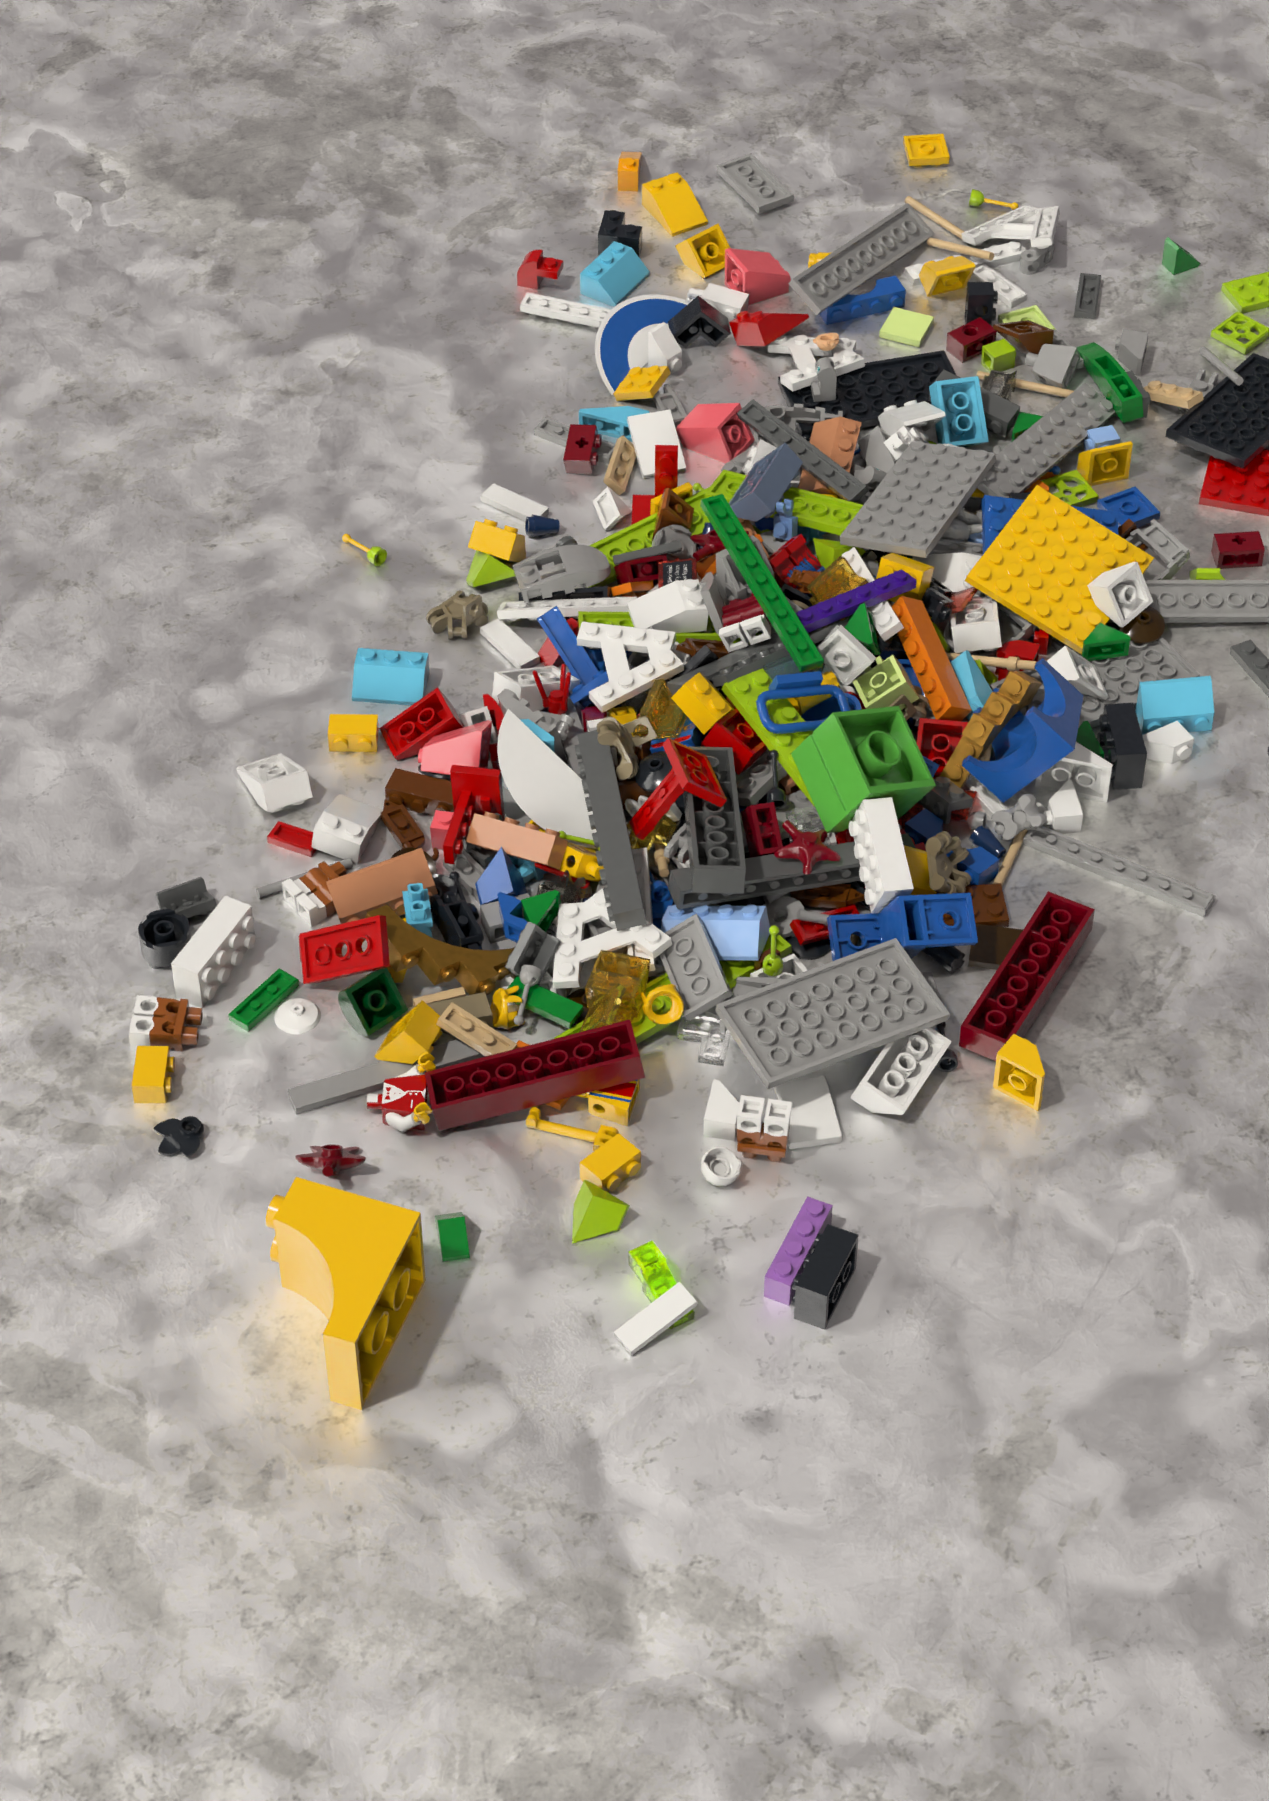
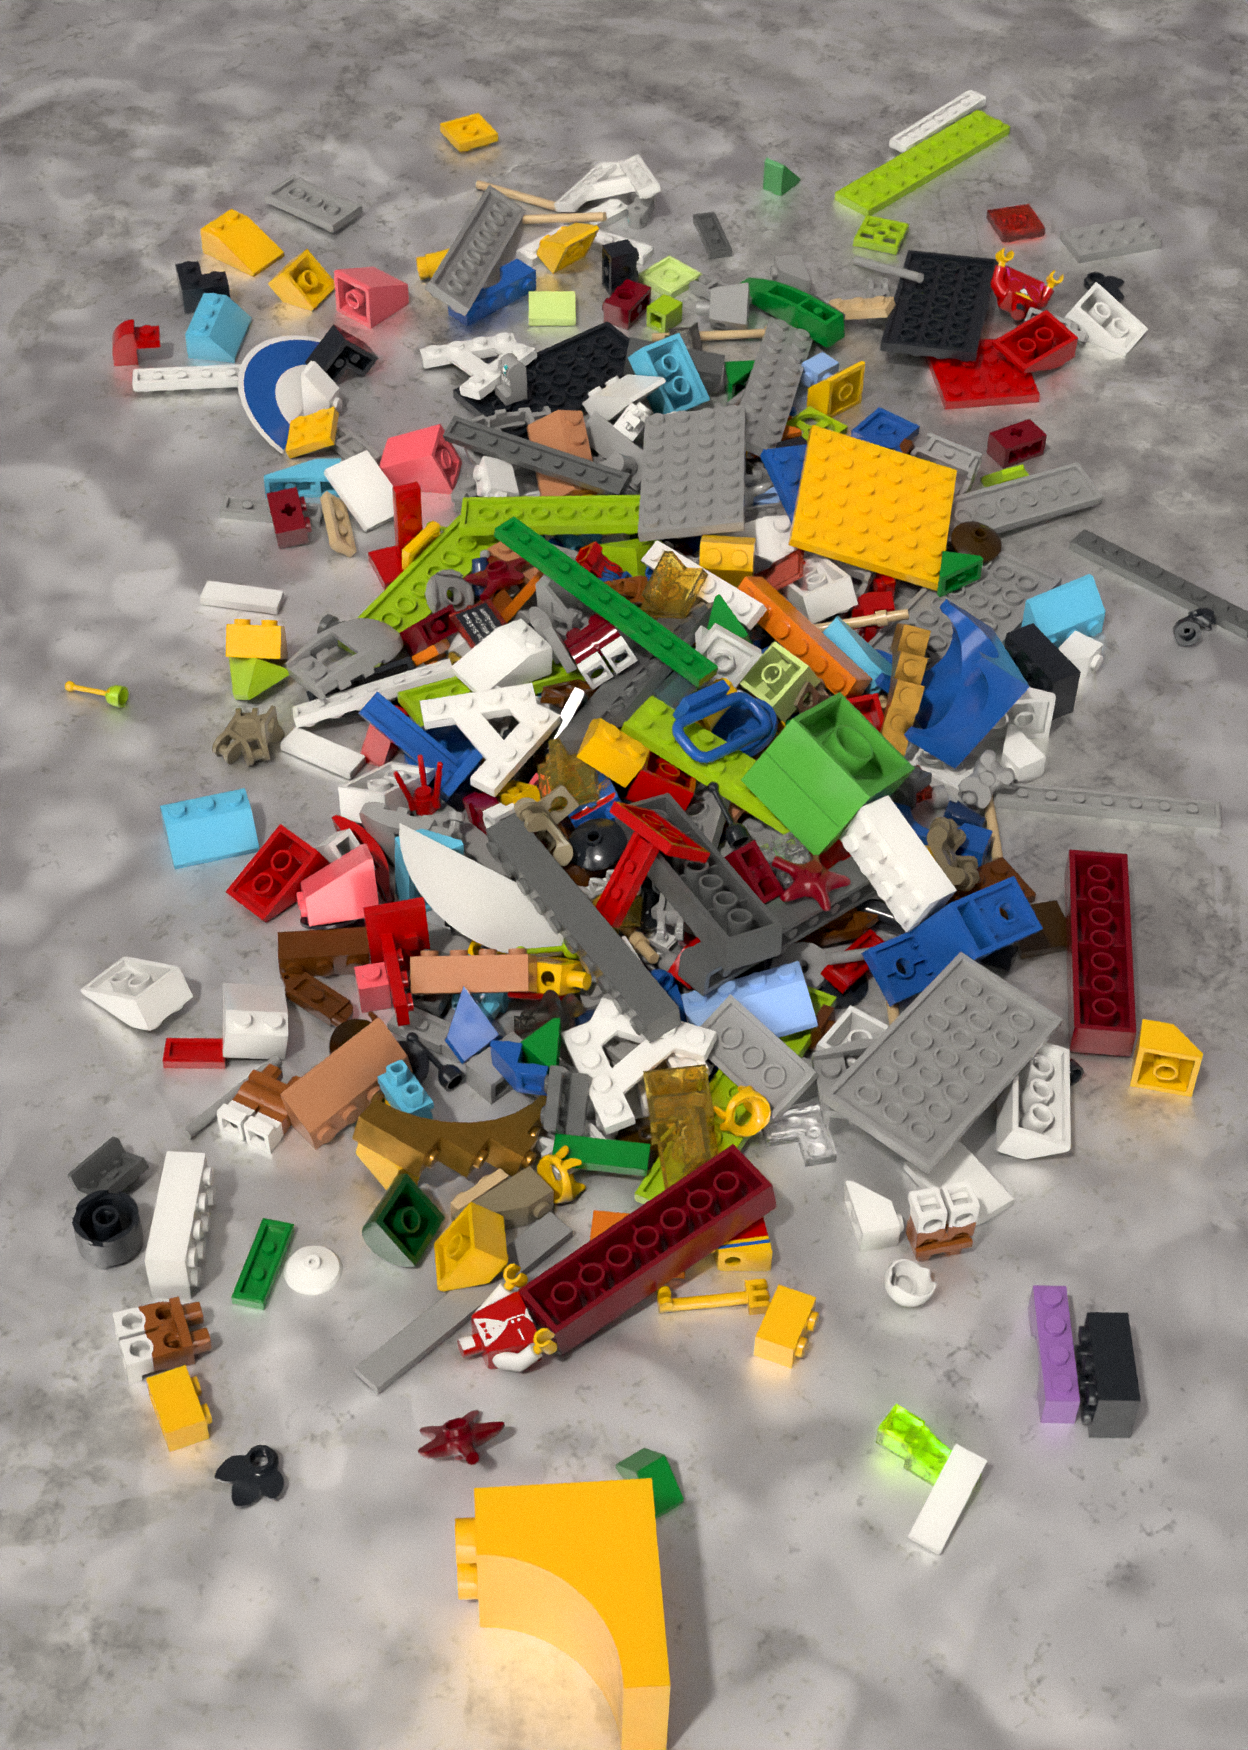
camera: 25 degrees left, 0 degrees up
red hinge [298,915,390,984] -> none
yellow brick [328,714,379,752] -> none
black hinge [430,891,484,950] -> none
tan plate [436,1002,517,1057] -> none
light grey hinge [514,965,541,1025] -> none
dark blue cone [525,514,560,537] -> none
lime slope [572,1180,630,1244] -> none
white slope [593,487,632,532] -> none
dark grey tile [613,540,682,566] -> none
light orange slope [618,152,642,191] -> none
dark orange slope [652,488,694,541] -> none
white hinge [687,283,749,322] -> none
red slope [729,311,809,346] -> none
sand blue slope [729,443,803,522] -> none
lime hinge [762,925,783,976] -> none
medium blue plate [773,499,798,541] -> none
dark purple plate [796,569,916,633] -> none
light nougat animal [813,333,839,351] -> none
black bracket [922,587,954,623] -> none
hinge [969,189,1019,210] -> none
reddish brown slope [993,320,1054,355] -> none
white slope [1047,646,1109,700] -> none
white slope [1087,562,1153,627] -> none

